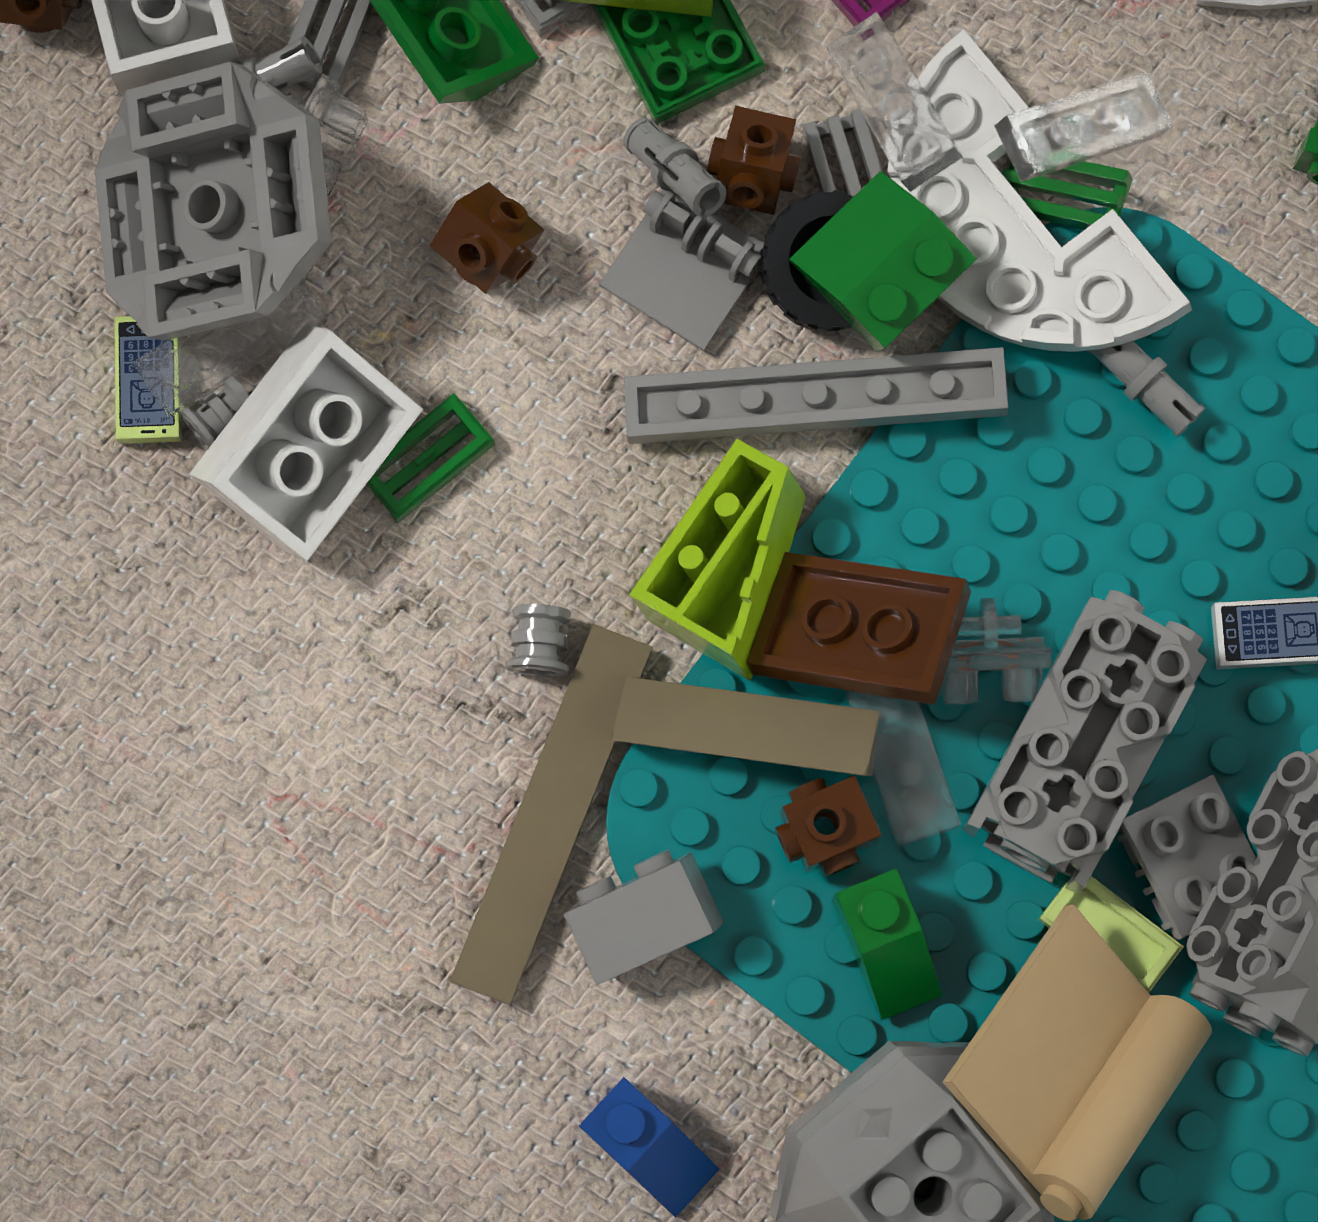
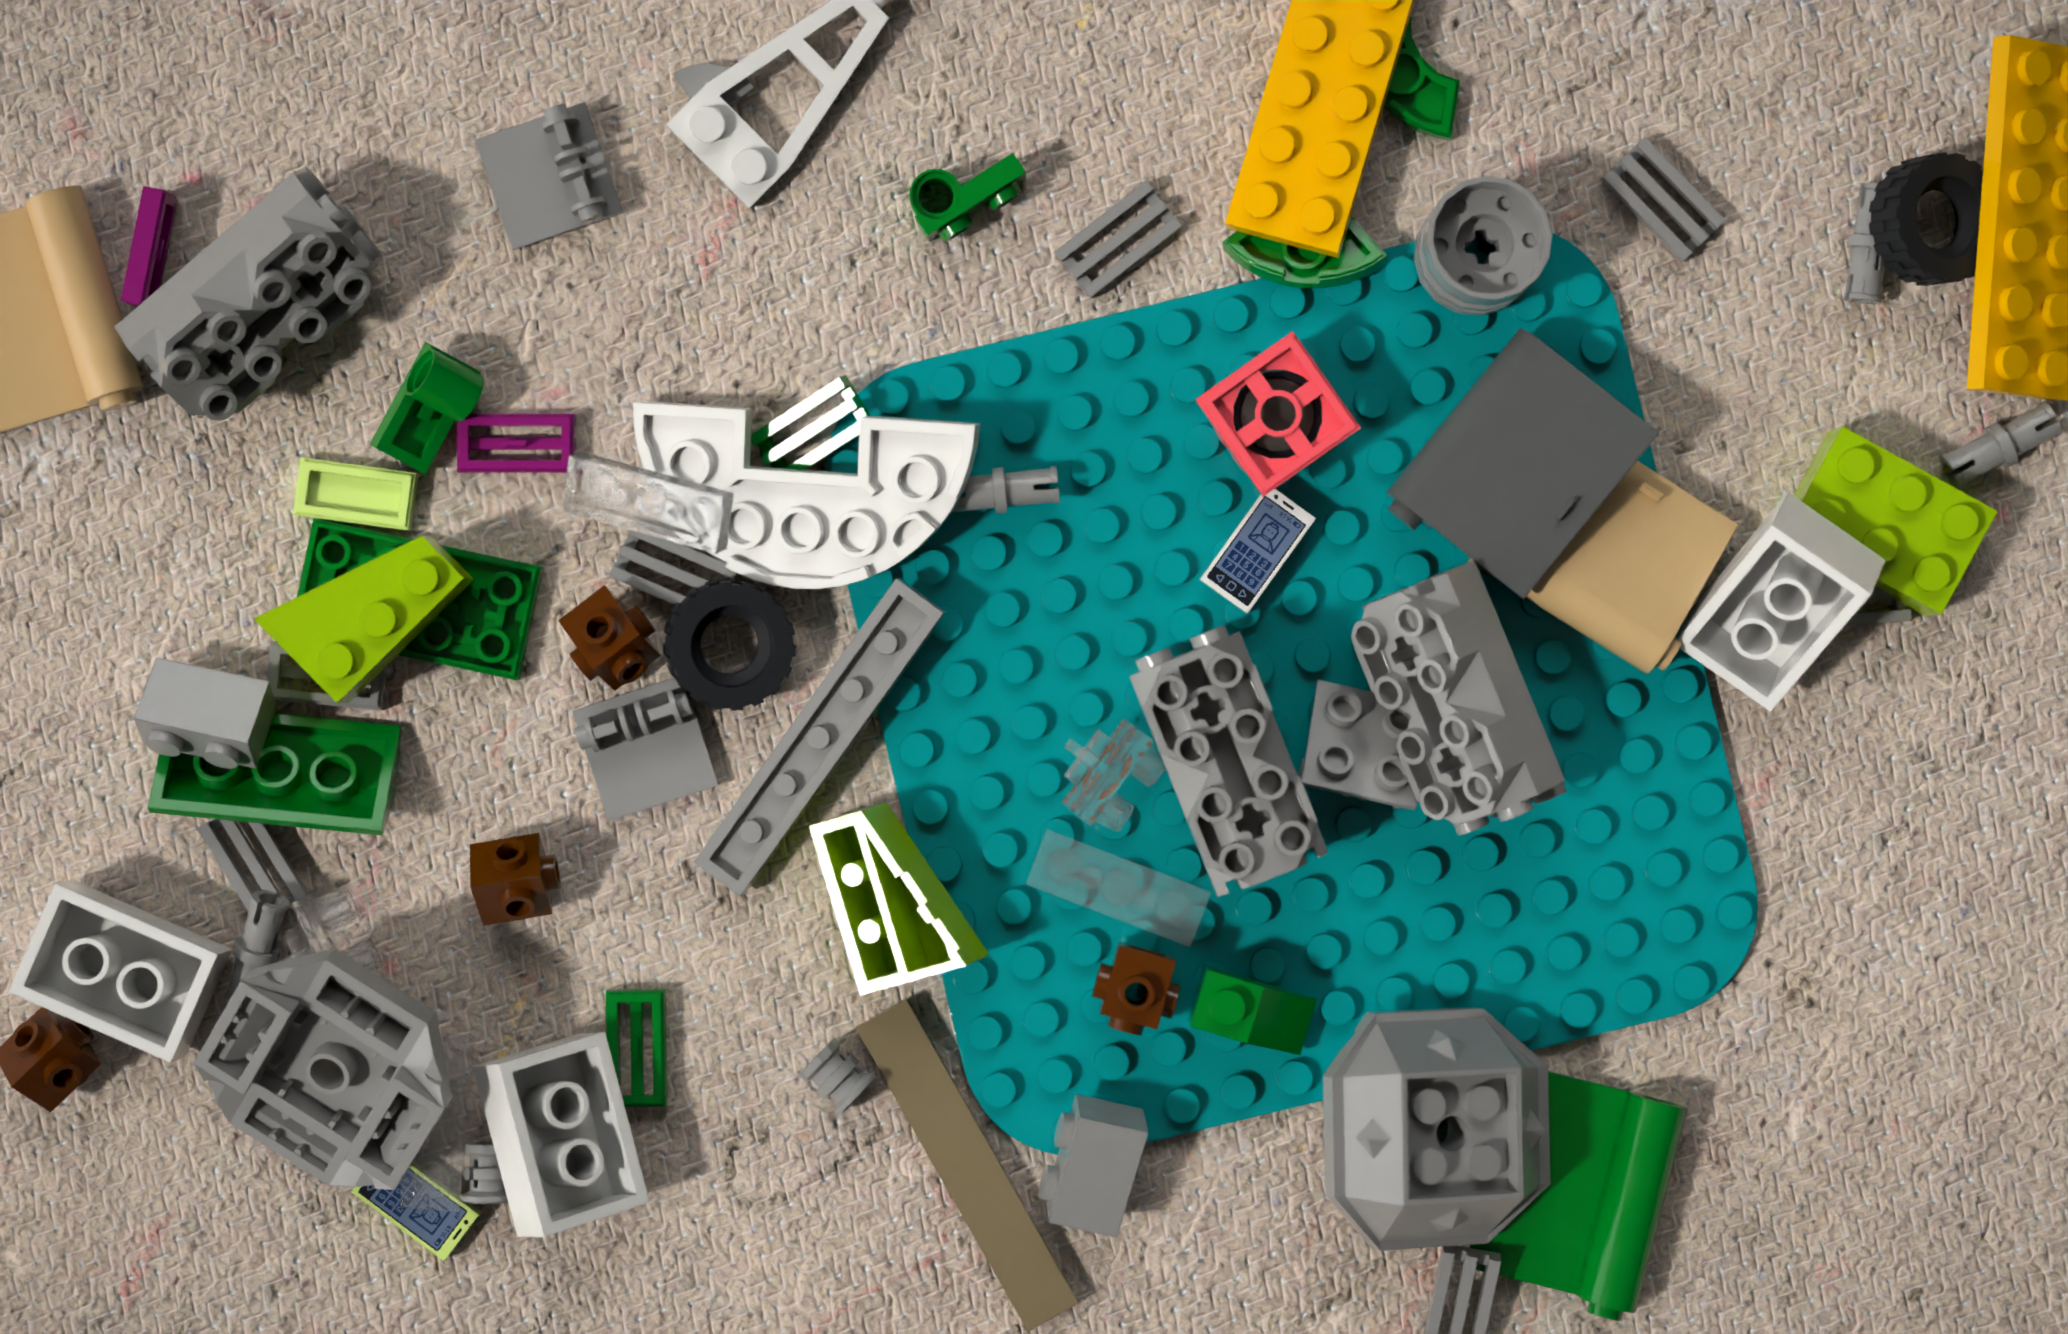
camera: 55 degrees left, 10 degrees up
blue slope [579,1077,720,1218] -> none
dark tan slope [612,677,881,776] -> none
light grey pin [623,117,726,217] -> none
reddish brown plate [747,552,971,705] -> none
green slope [789,171,977,351] -> none
tan door [942,904,1212,1221] -> none
clear plate [994,71,1174,182] -> none
yellowish green tile [1038,876,1184,993] -> none

